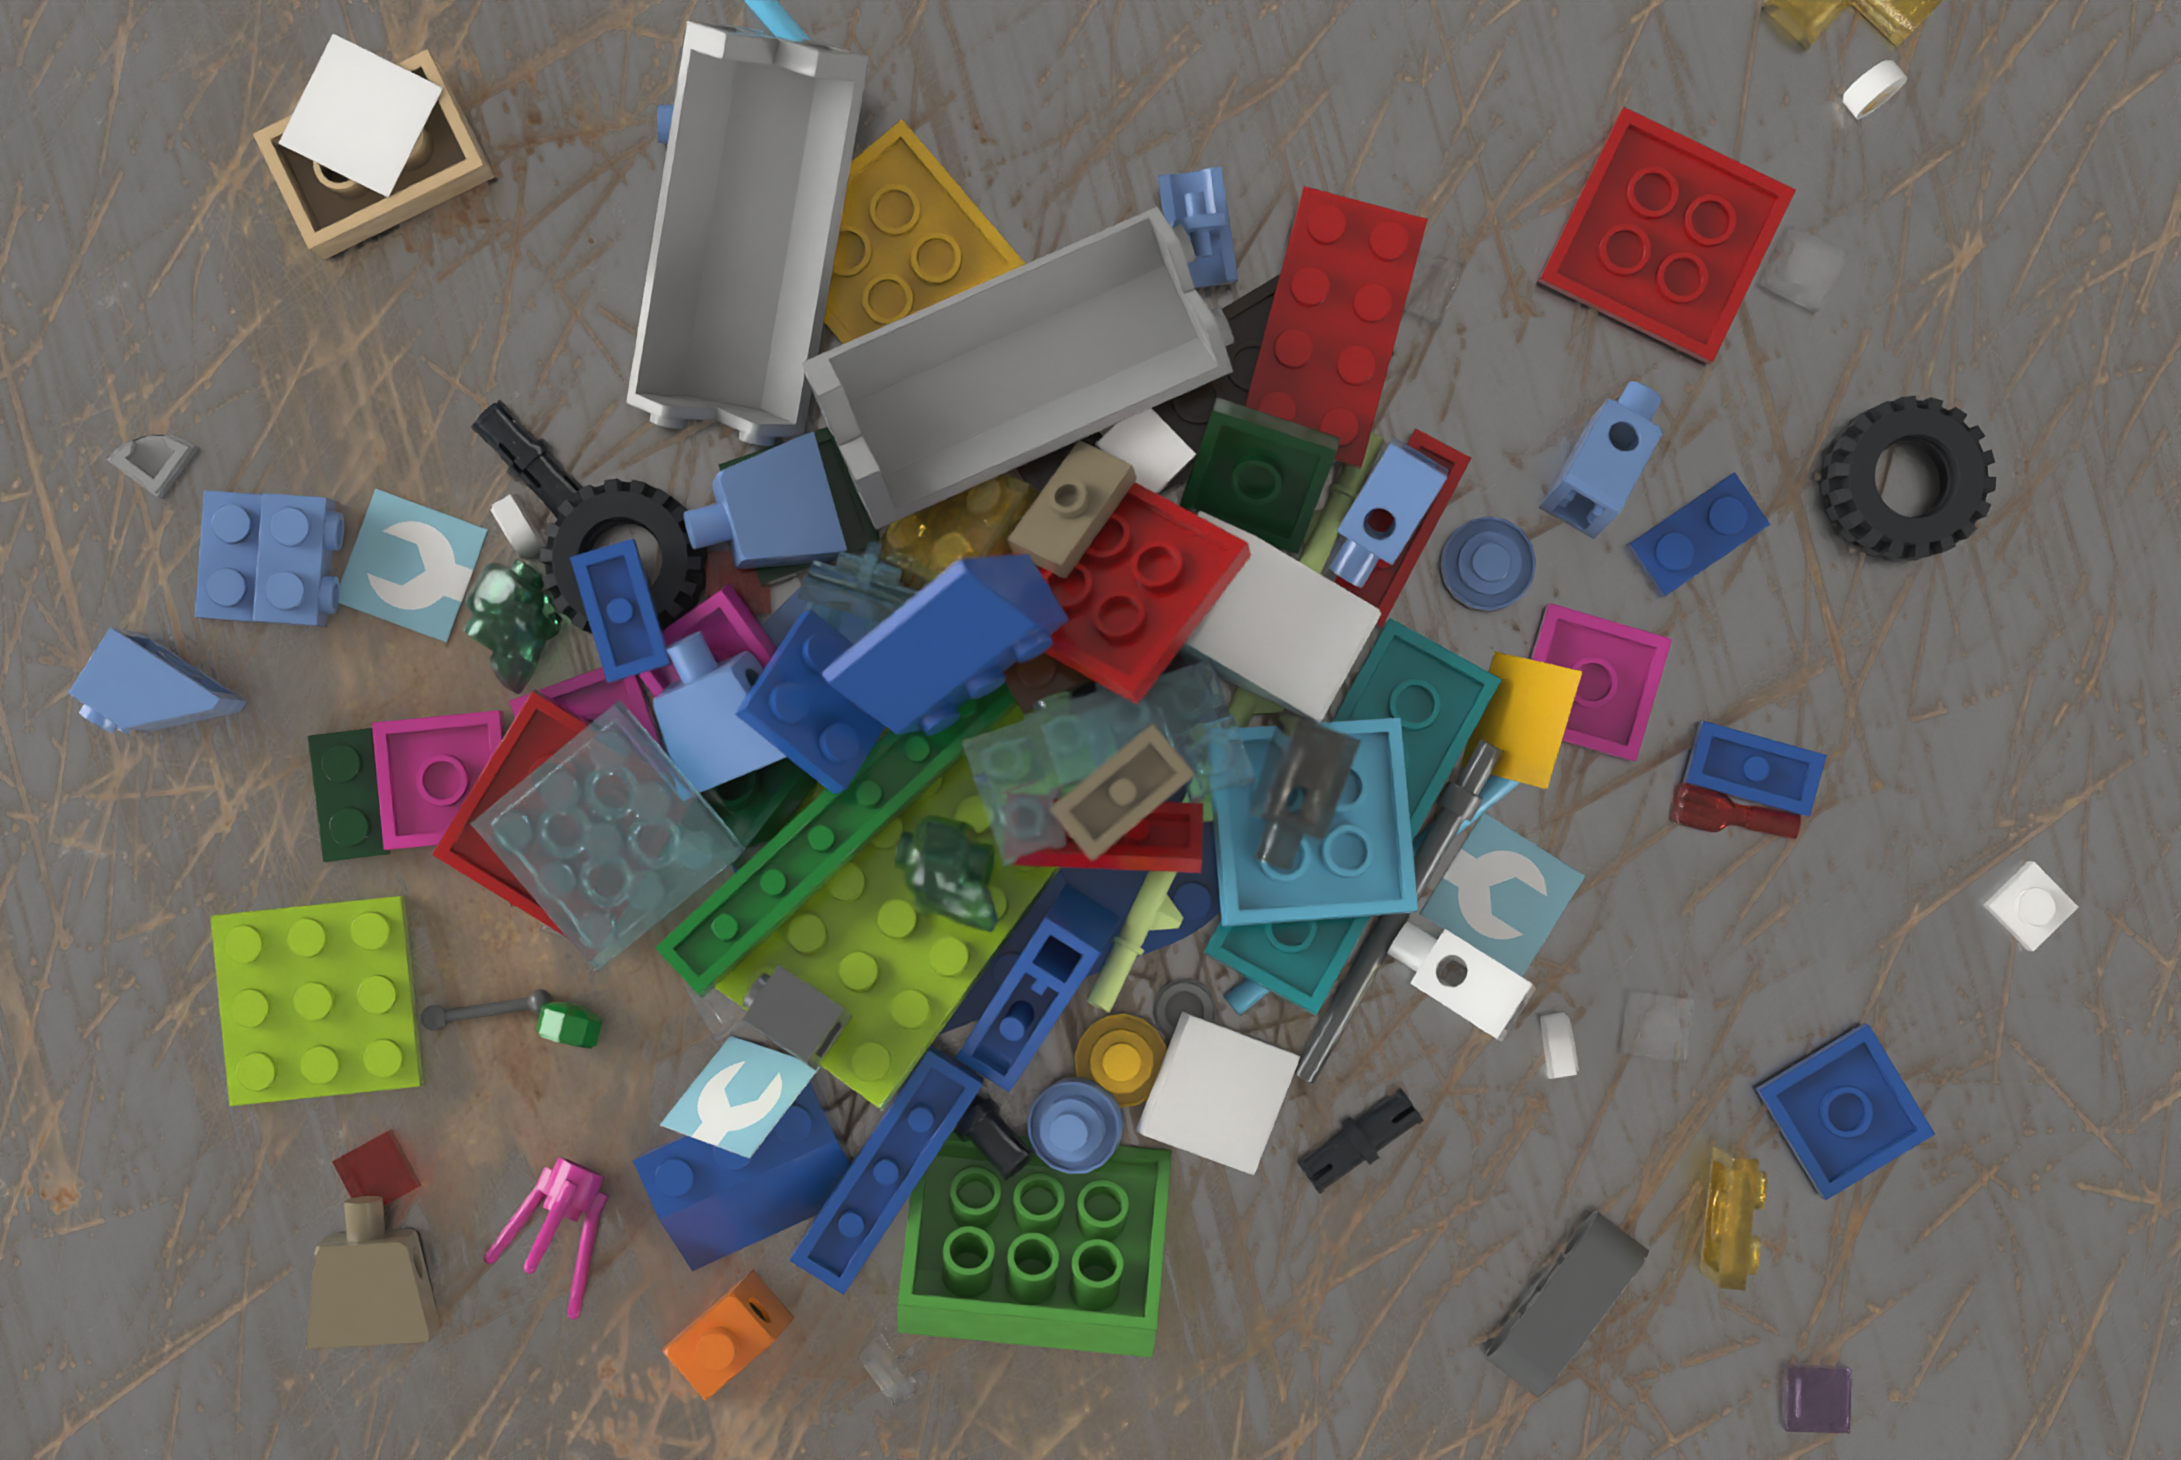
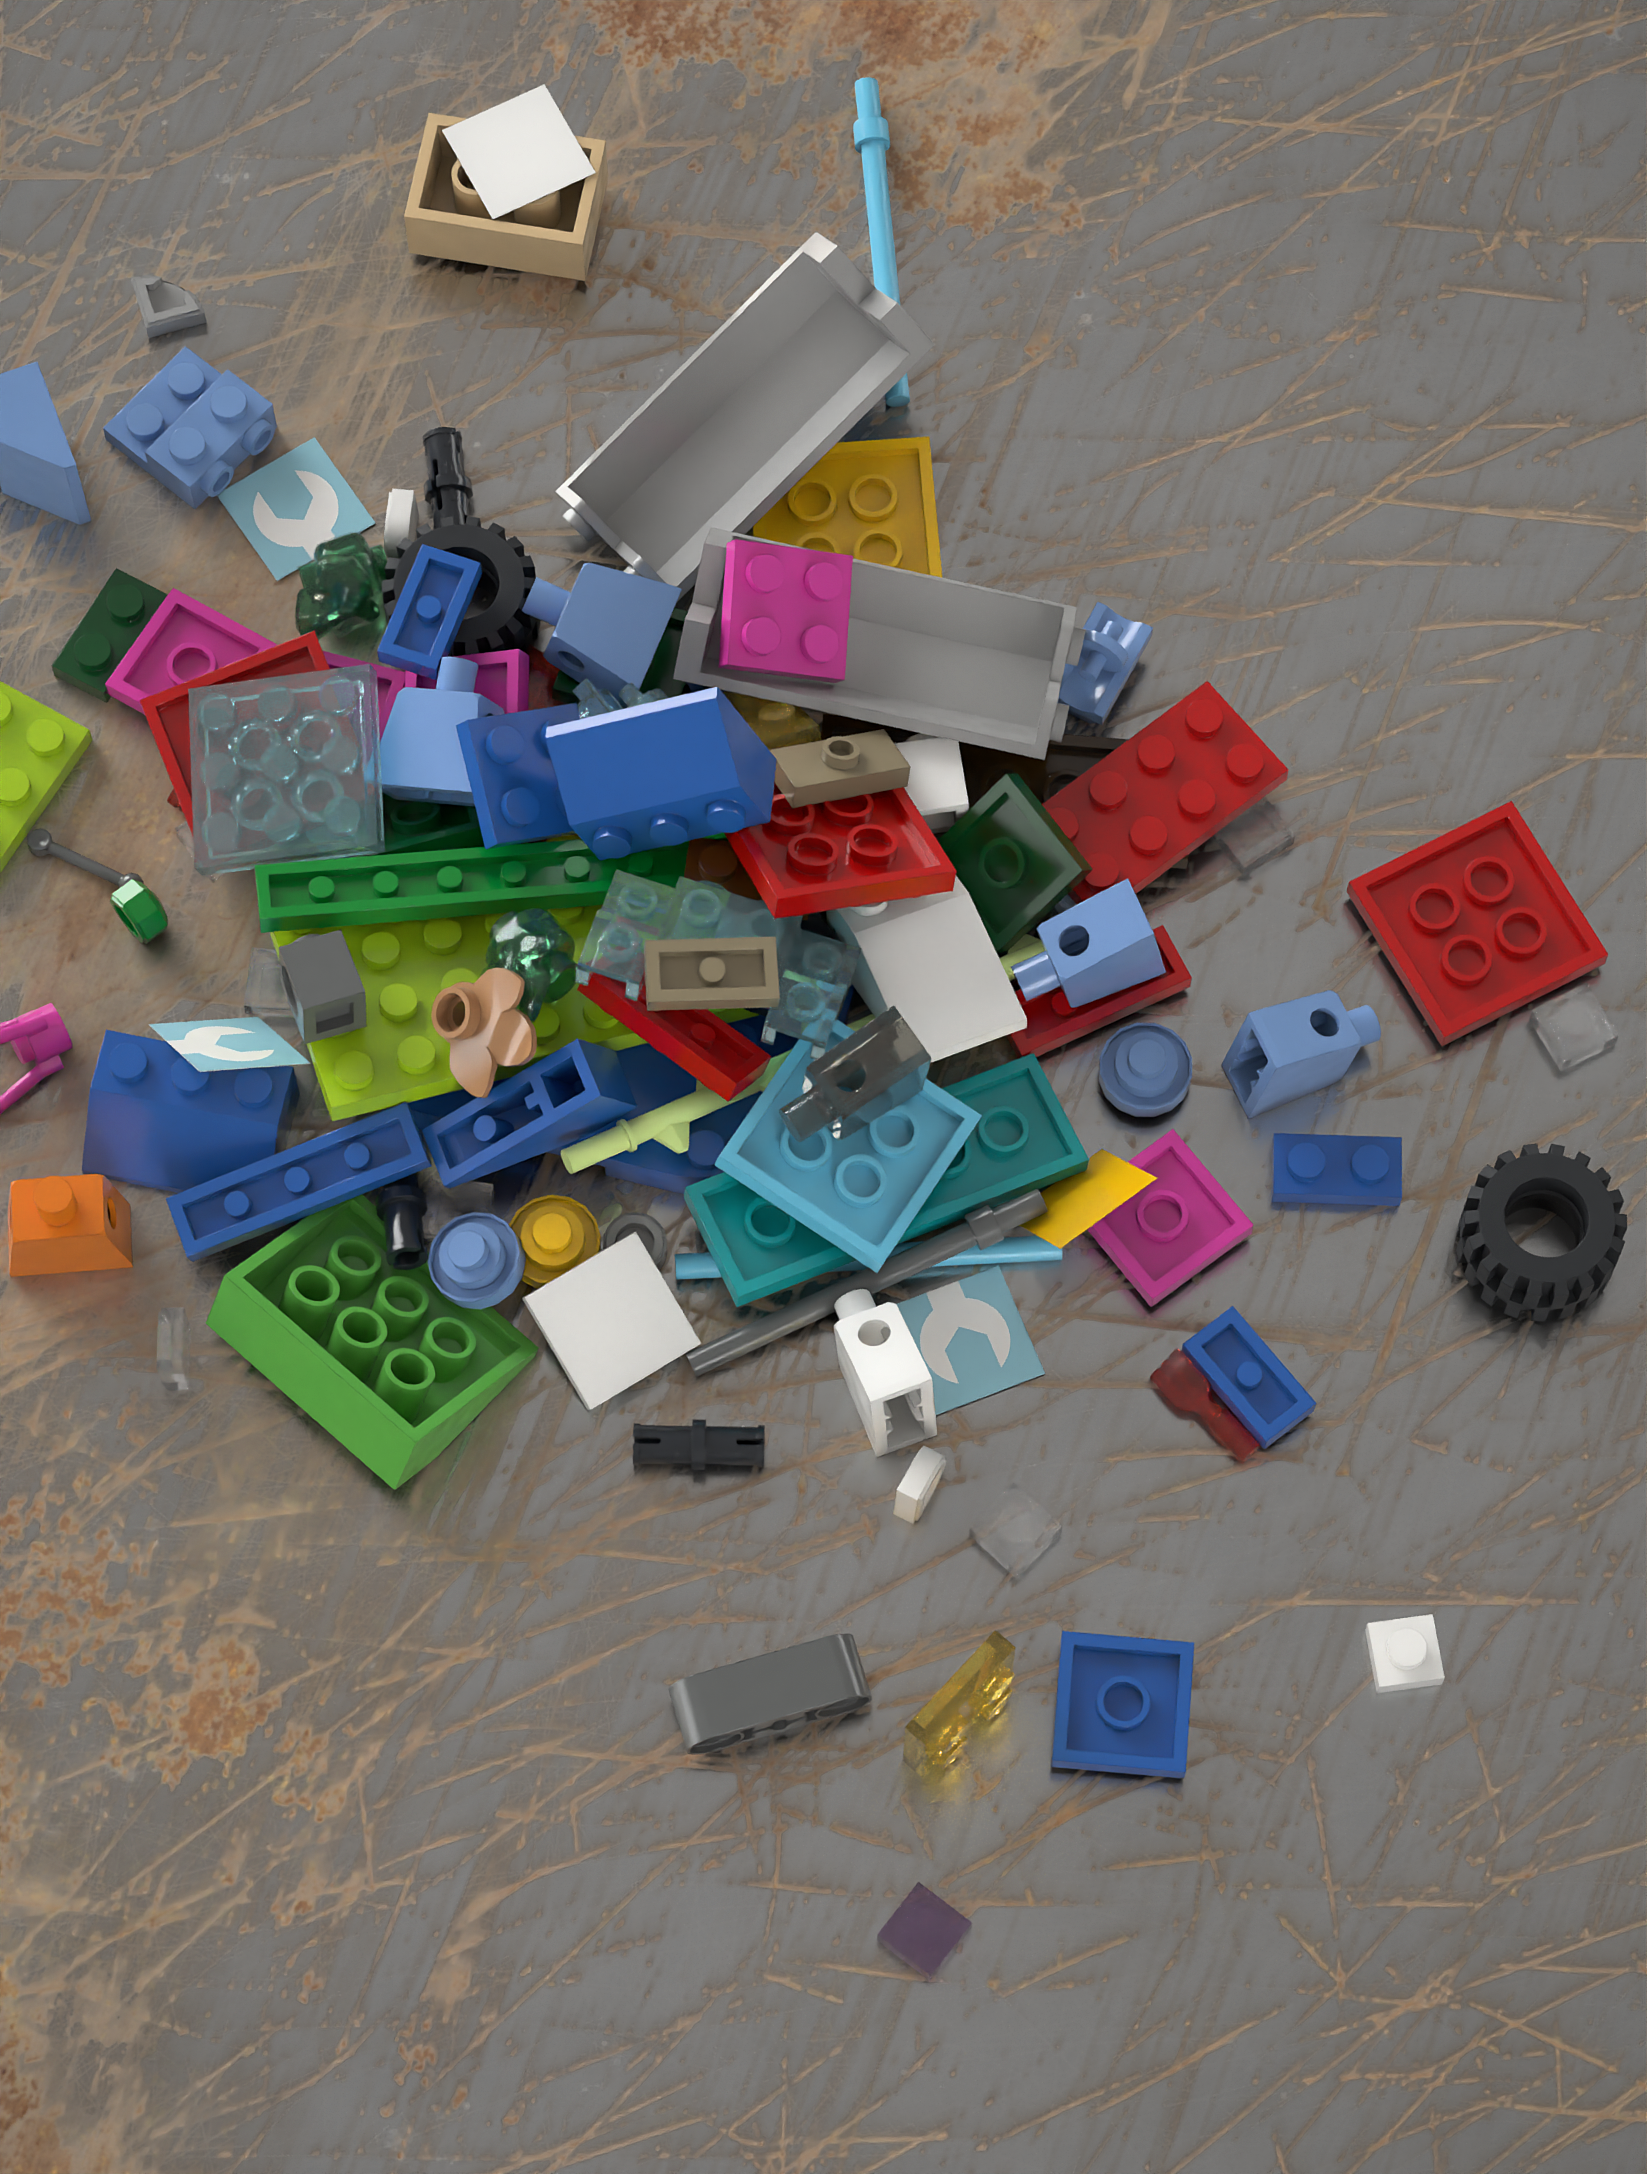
camera: 30 degrees right, 20 degrees down
none -> medium nougat plate [431,968,537,1098]
none -> dark pink plate [718,539,853,683]

